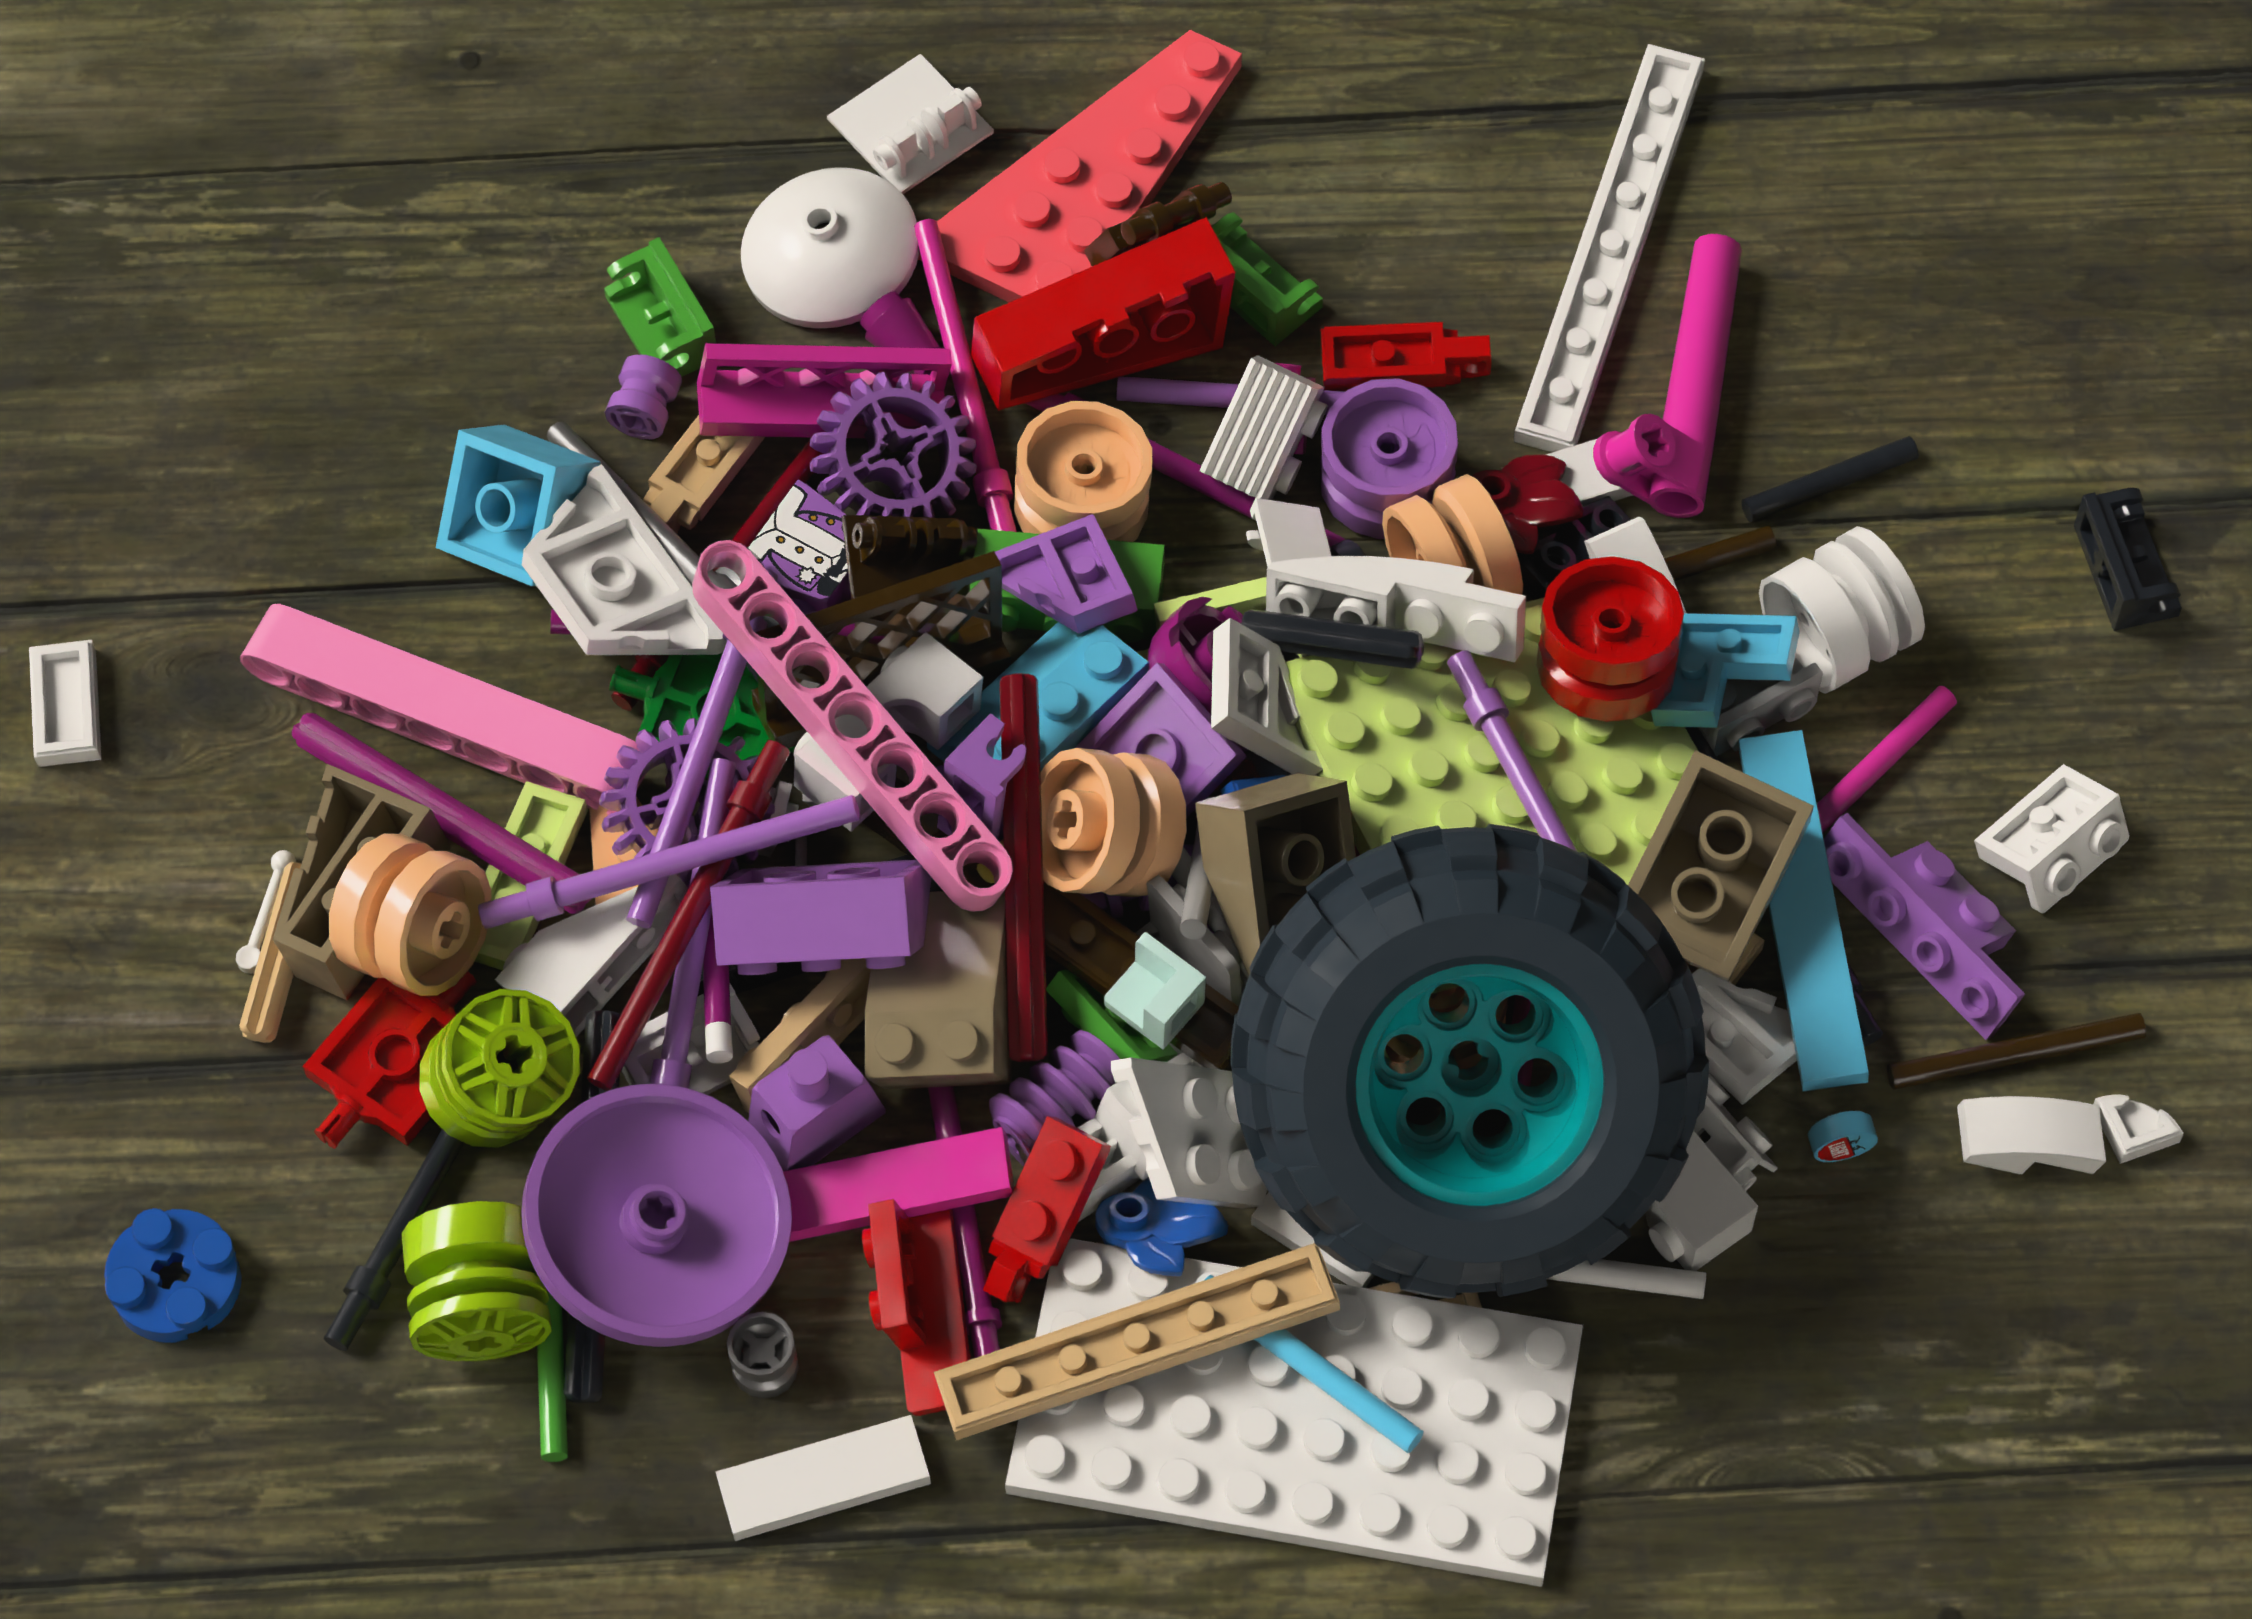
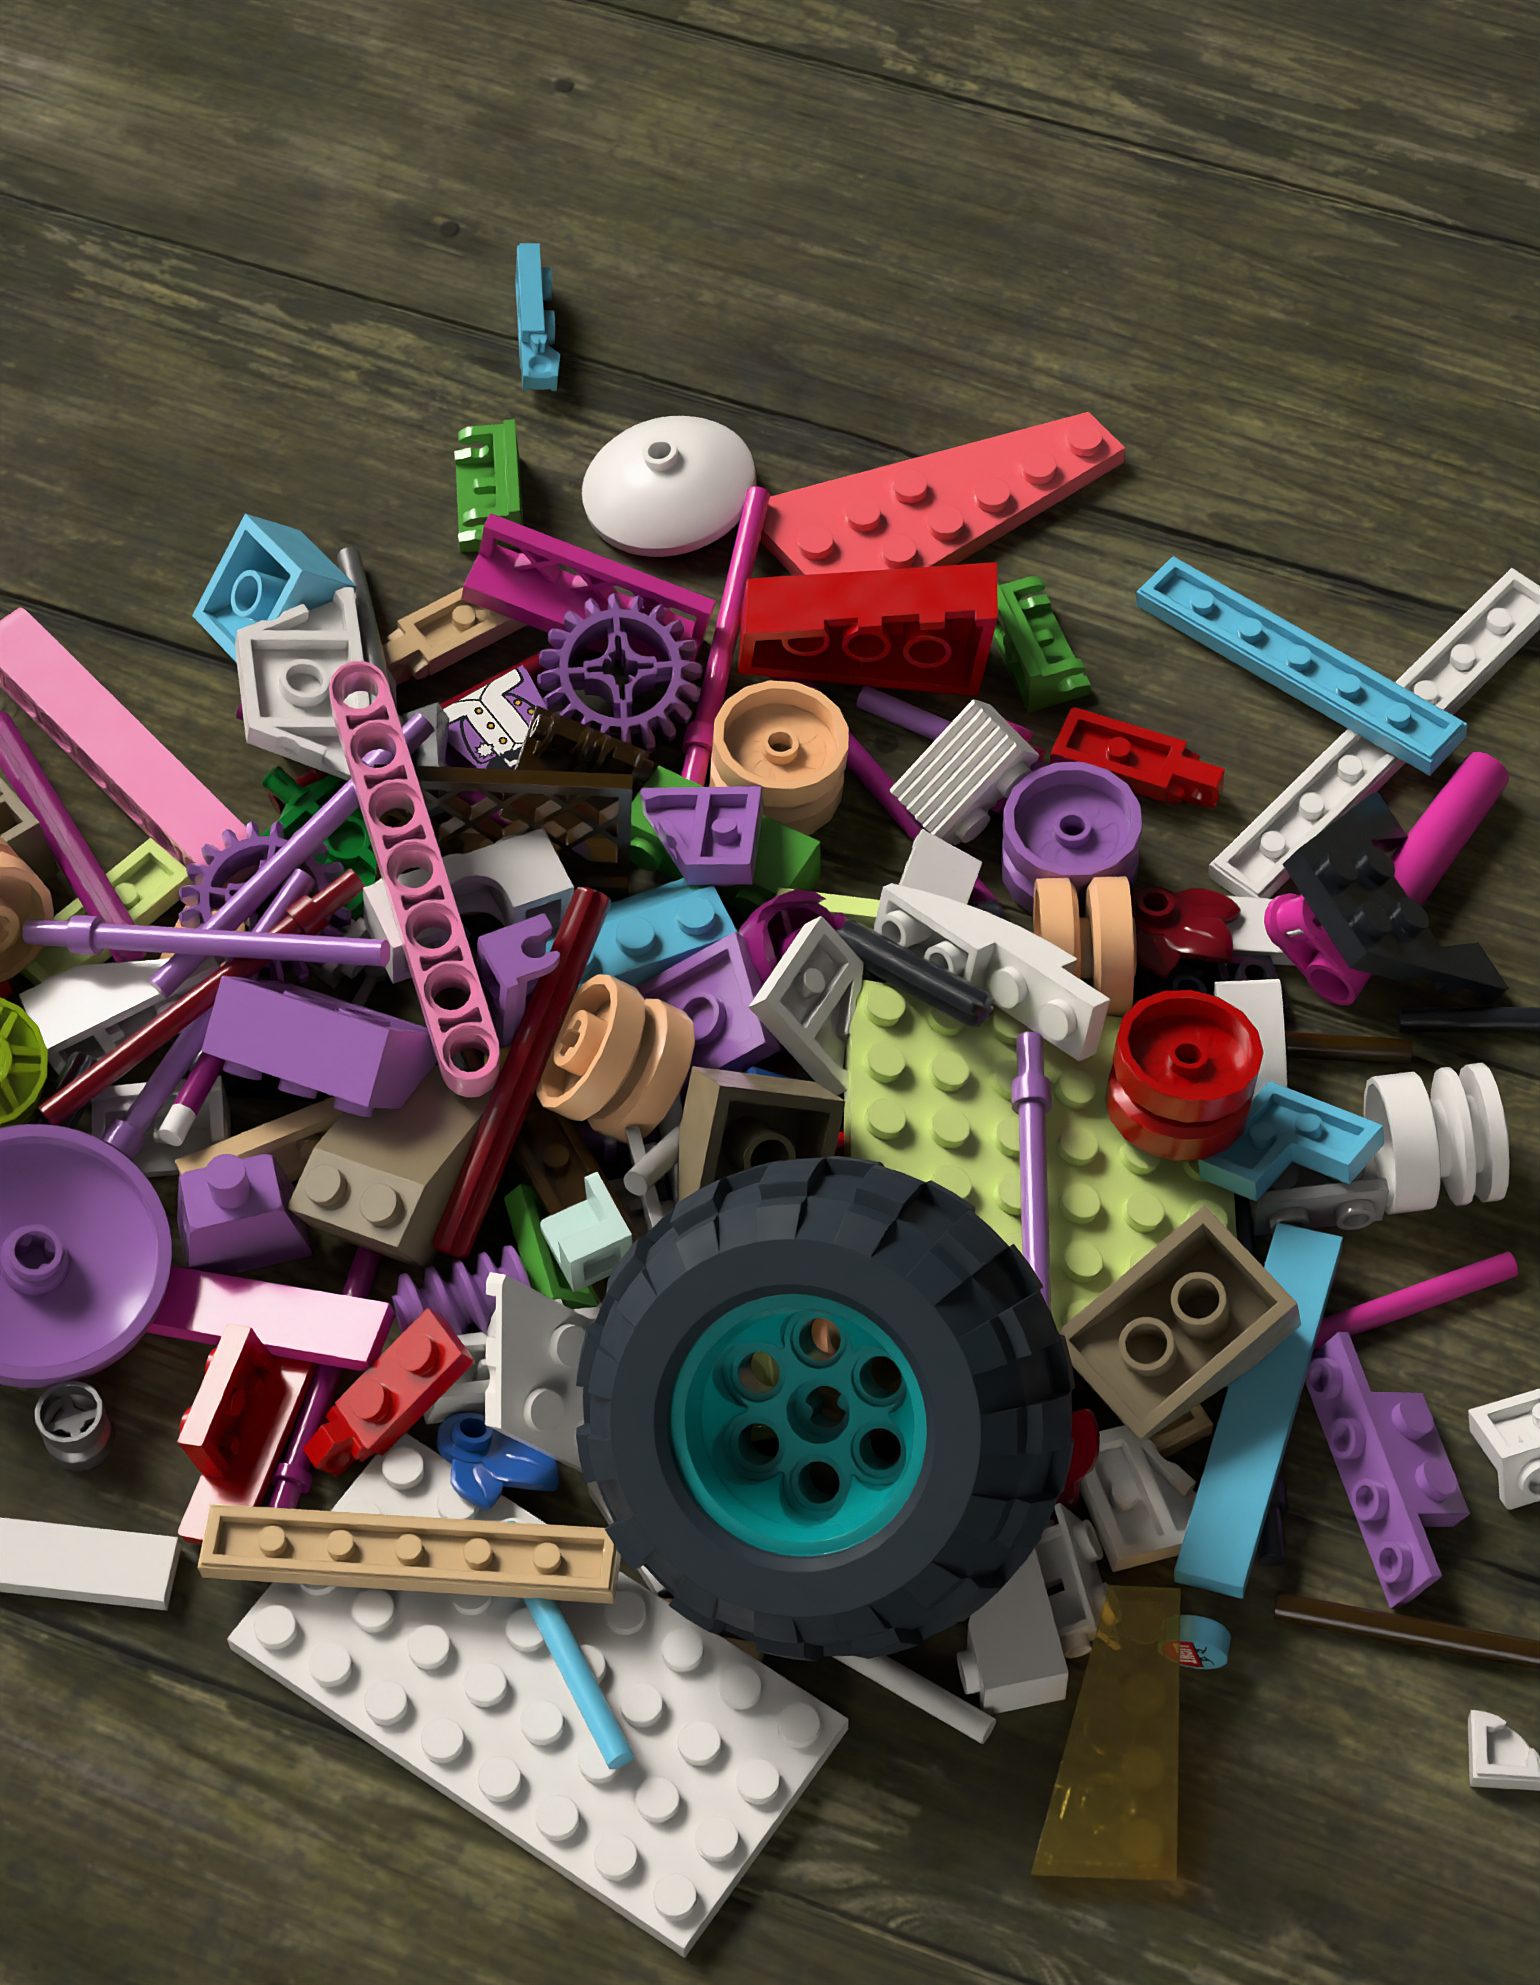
camera: 25 degrees right, 5 degrees down
medium lavender wheel [605,355,682,439] -> none
white hinge [827,54,994,194] -> none
magenta cone [860,291,941,374] -> none
dark brown plate [1083,182,1232,266] -> none
white slope [1957,1096,2106,1175] -> none
none -> medium azure hinge [515,243,560,391]
none -> clear yellow wing [1030,1585,1181,1882]
none -> medium azure tile [1136,556,1467,776]
none -> black wing [1283,792,1509,1004]

